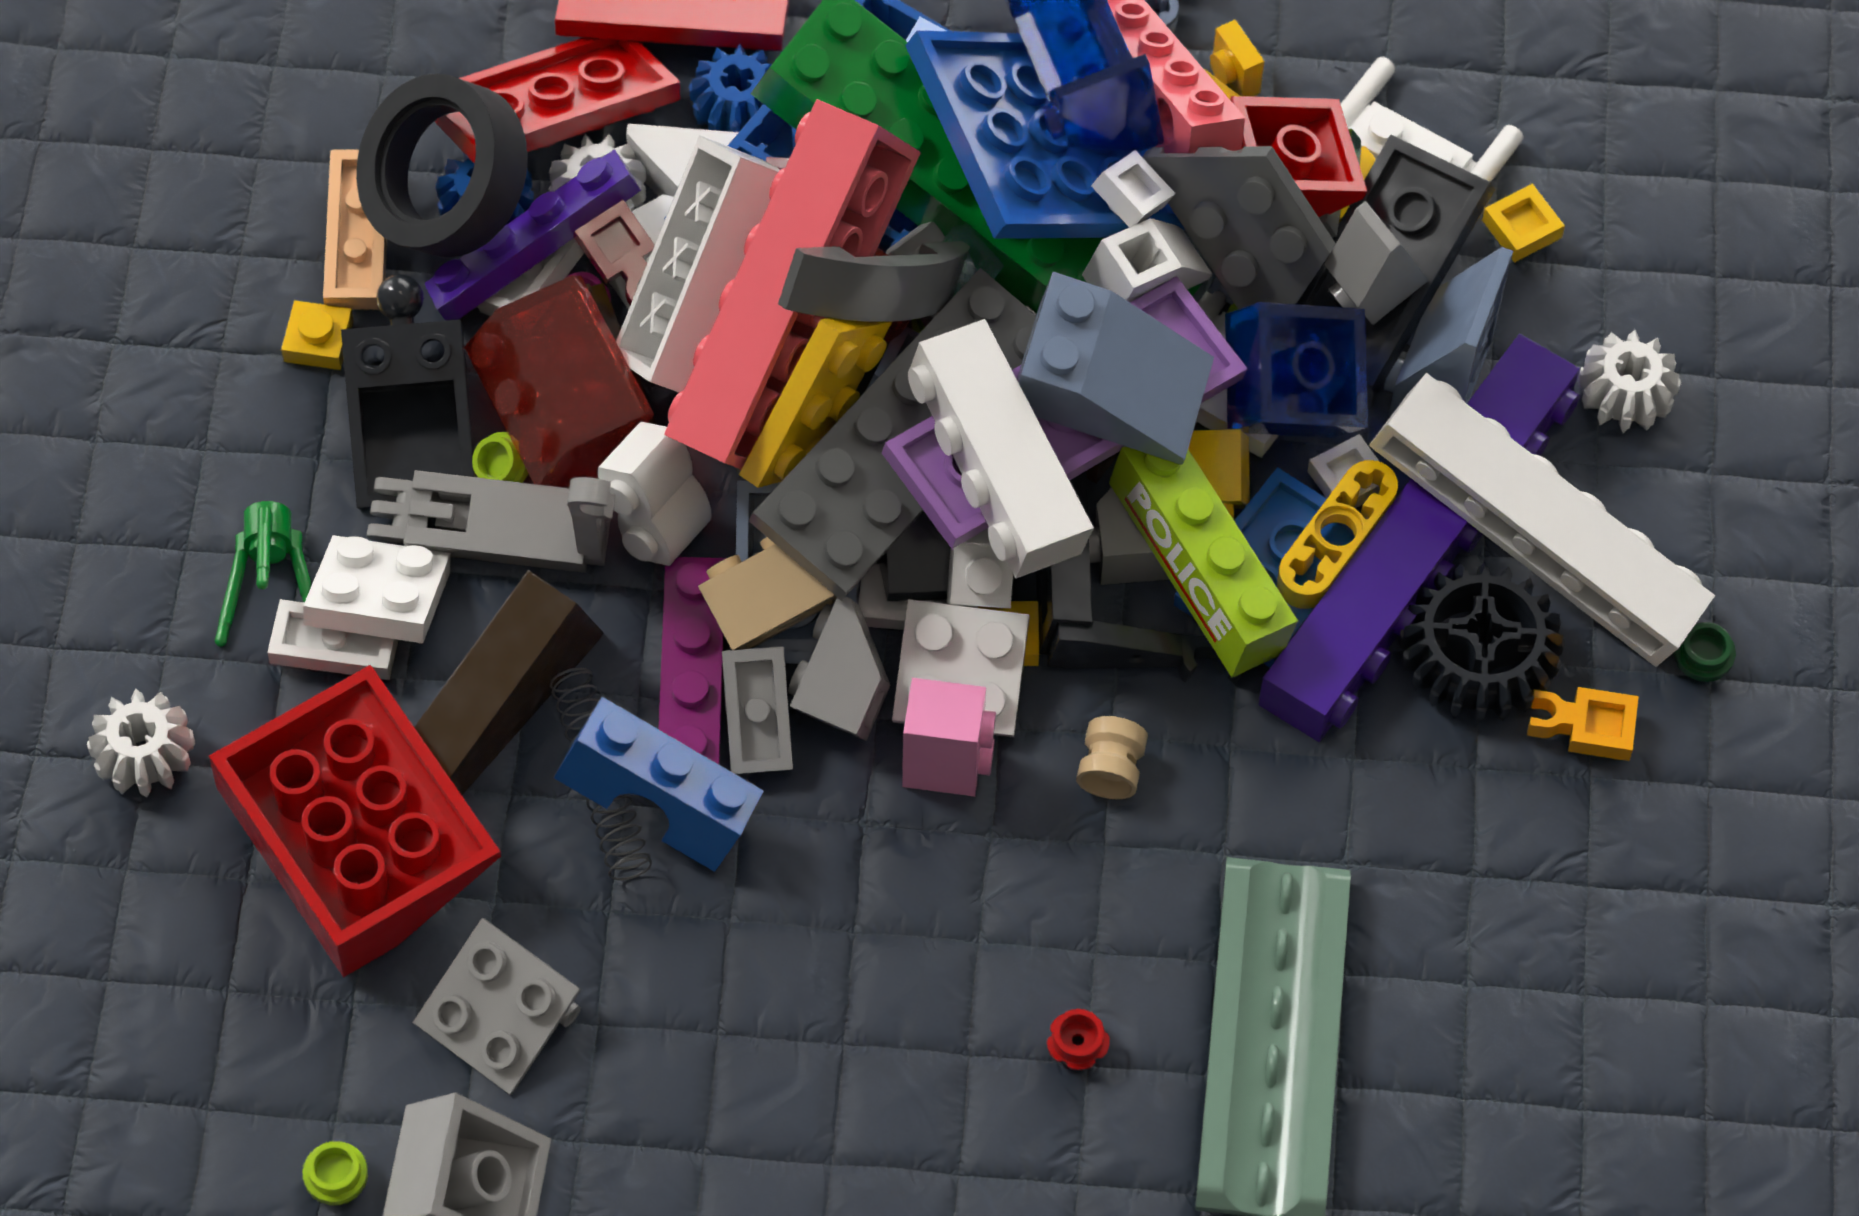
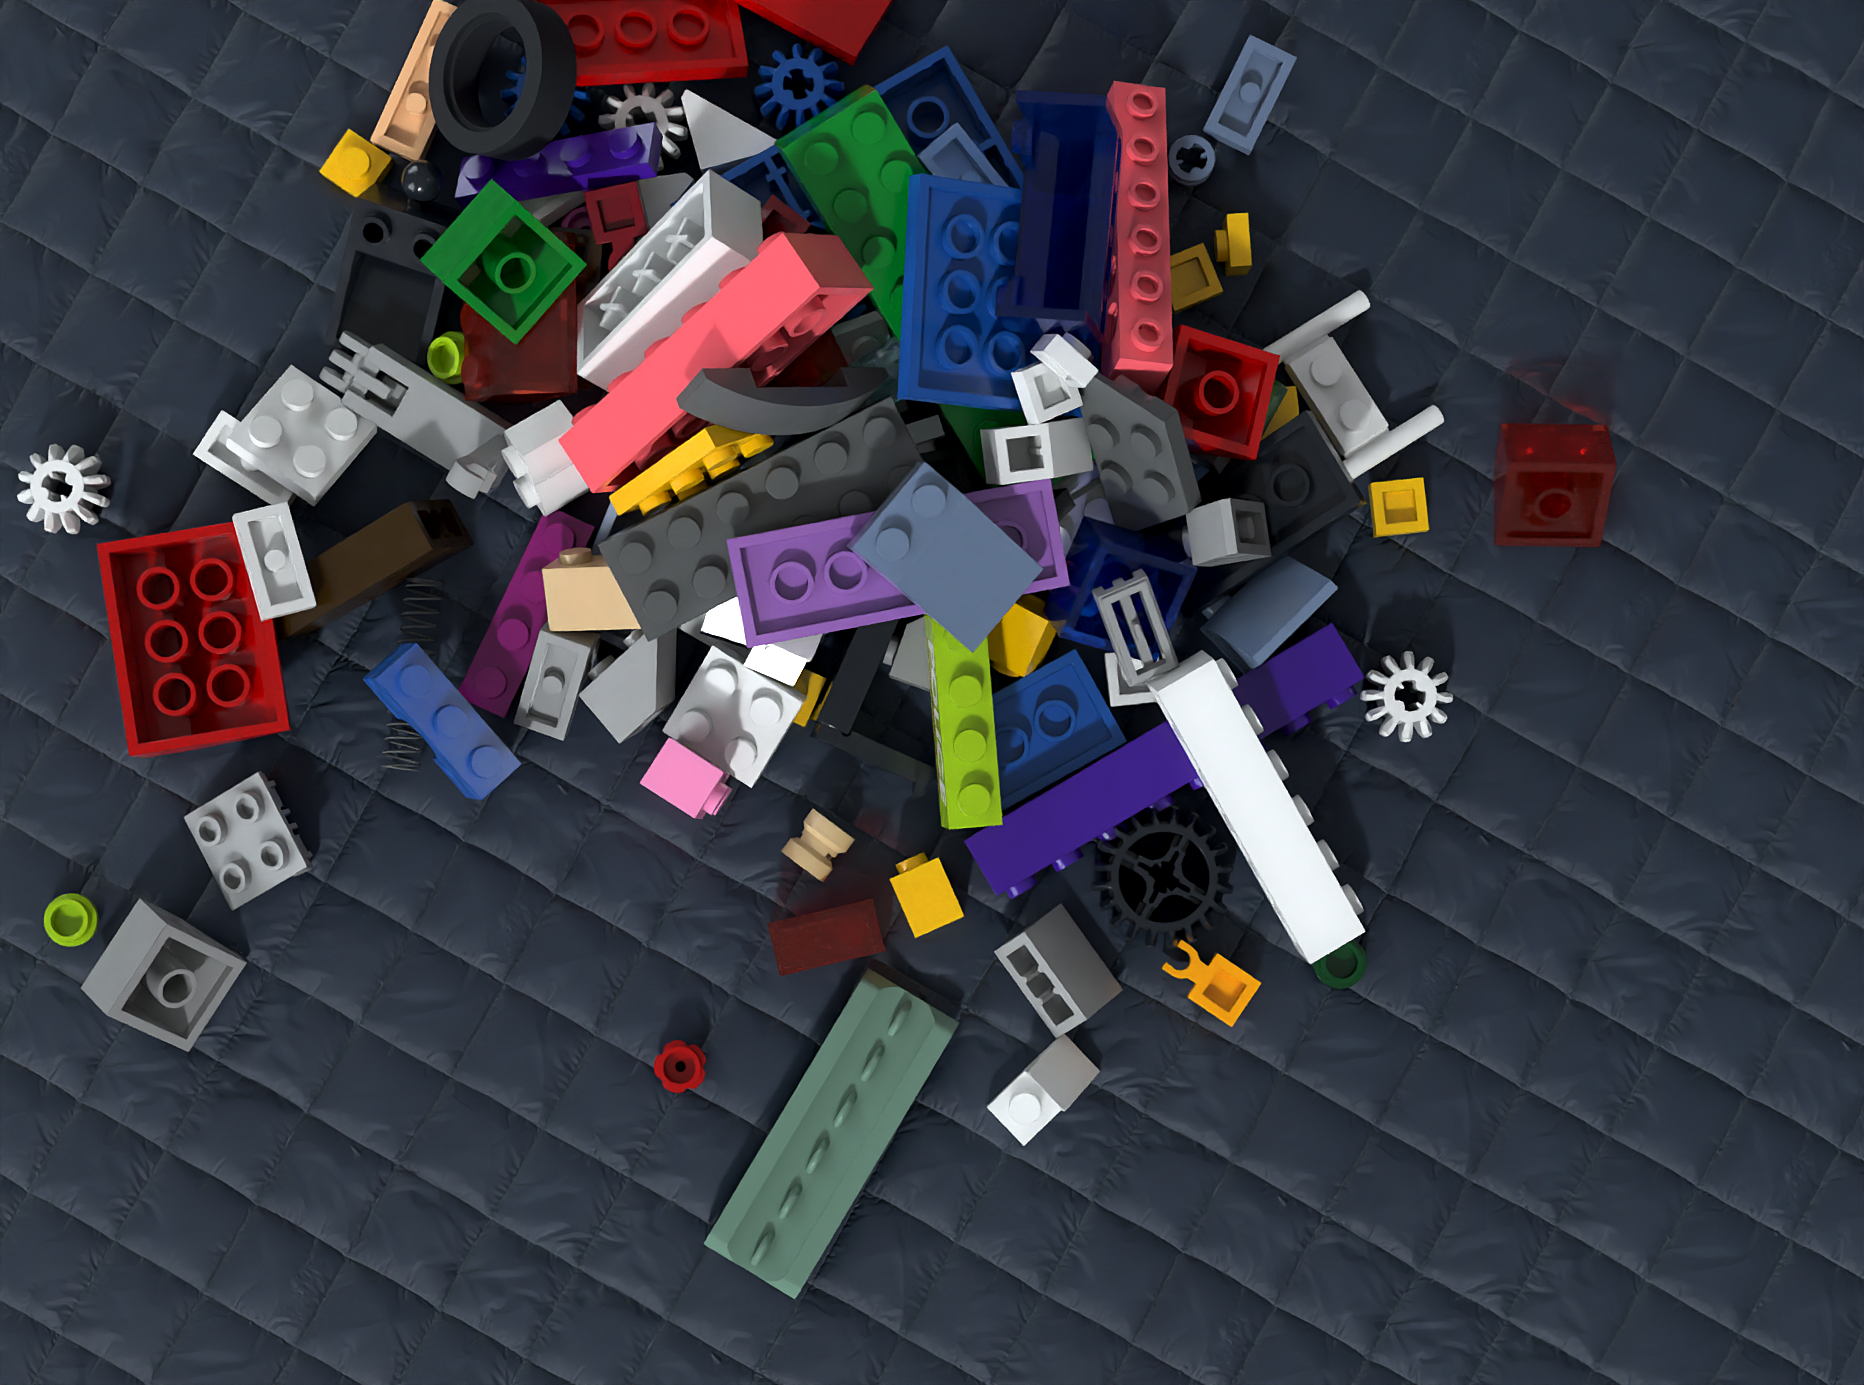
camera: 25 degrees right, 25 degrees up
green plant [215,501,312,647] -> none
white brick [908,319,1094,578] -> none
yellow beam [1277,460,1398,609] -> none
none -> white plate [232,501,317,621]
none -> green slope [420,179,587,345]
none -> clear red brick [768,898,886,976]
none -> yellow brick [890,852,964,938]
none -> white slope [987,1034,1100,1146]
none -> light grey brick [994,904,1123,1038]
none -> white plate [1030,333,1099,388]
none -> light grey tile [1092,569,1179,688]
none -> clear red slope [1494,423,1616,547]

